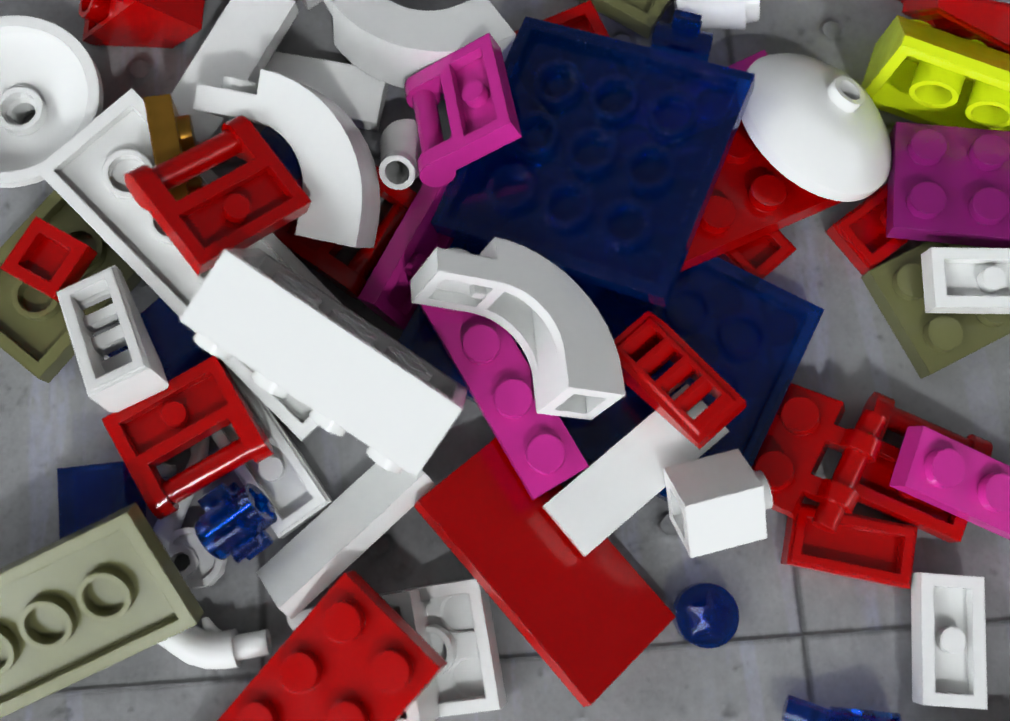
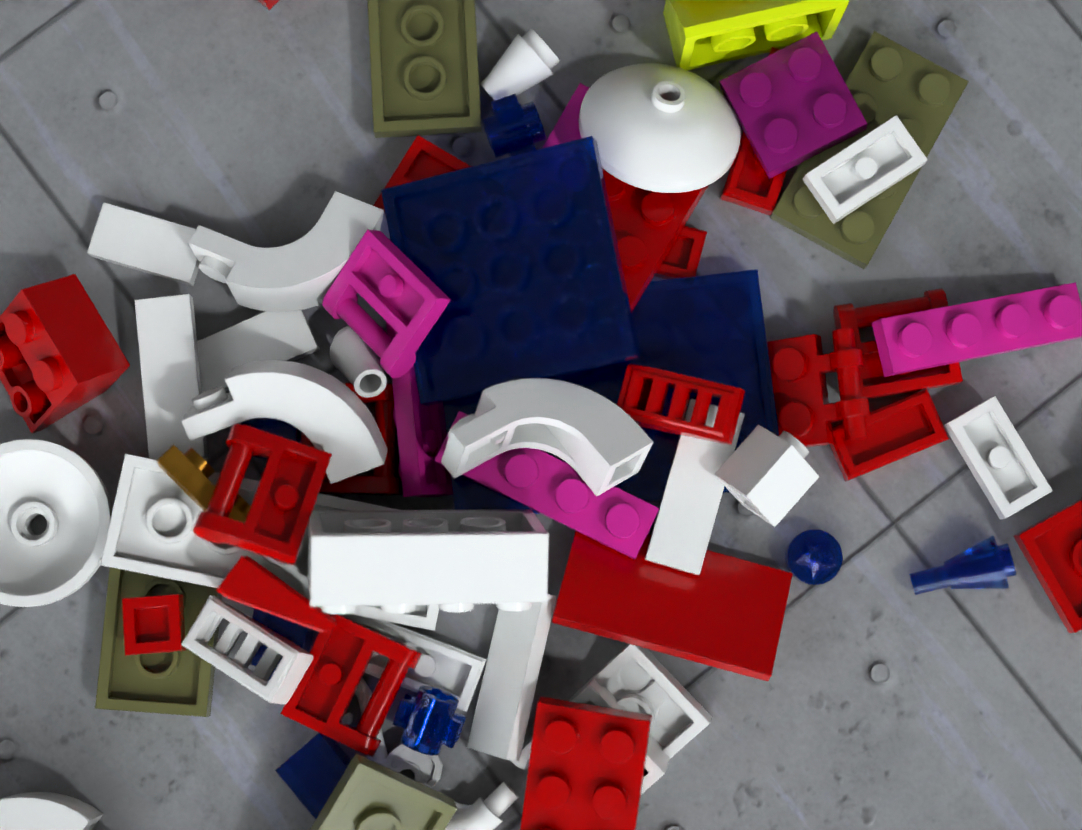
camera: 25 degrees left, 5 degrees up
none -> red slope [216,555,337,633]

